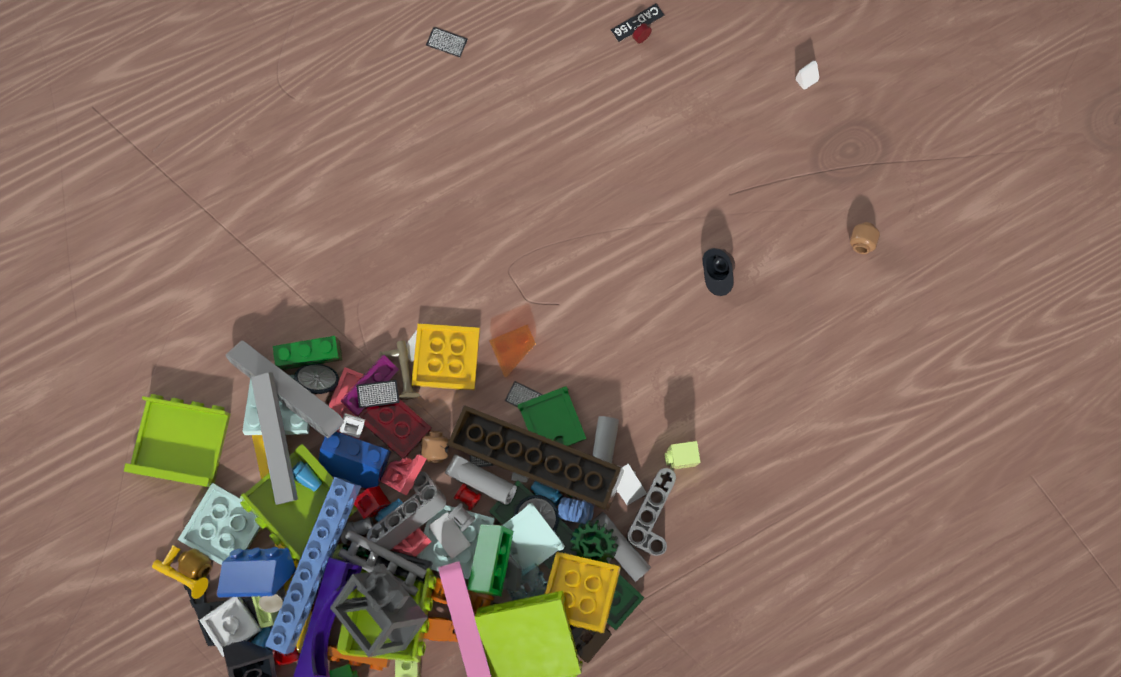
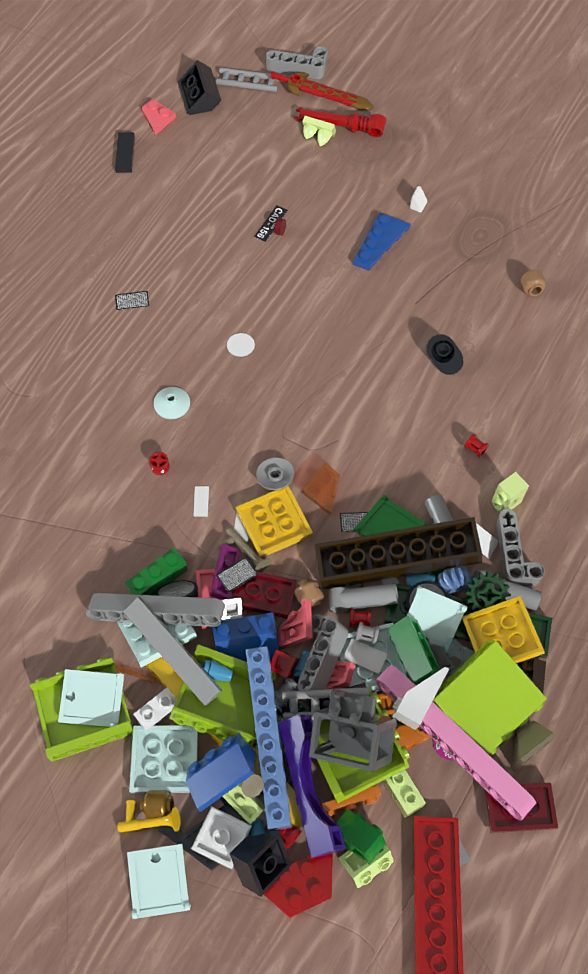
camera: 30 degrees left, 15 degrees down
none -> light aqua container [58,669,124,727]
none -> clear orange hinge [116,665,157,684]
none -> light aqua container [127,844,191,919]
none -> white hinge [133,687,177,731]
none -> red wheel [149,452,170,475]
none -> light aqua dish [154,387,190,419]
none -> white sticker [193,486,209,517]
none -> white sticker [227,333,255,357]
none -> light grey dish [256,458,294,490]
none -> blue wing [353,213,410,271]
none -> white slope [392,667,449,730]
none -> red bush [464,434,489,458]

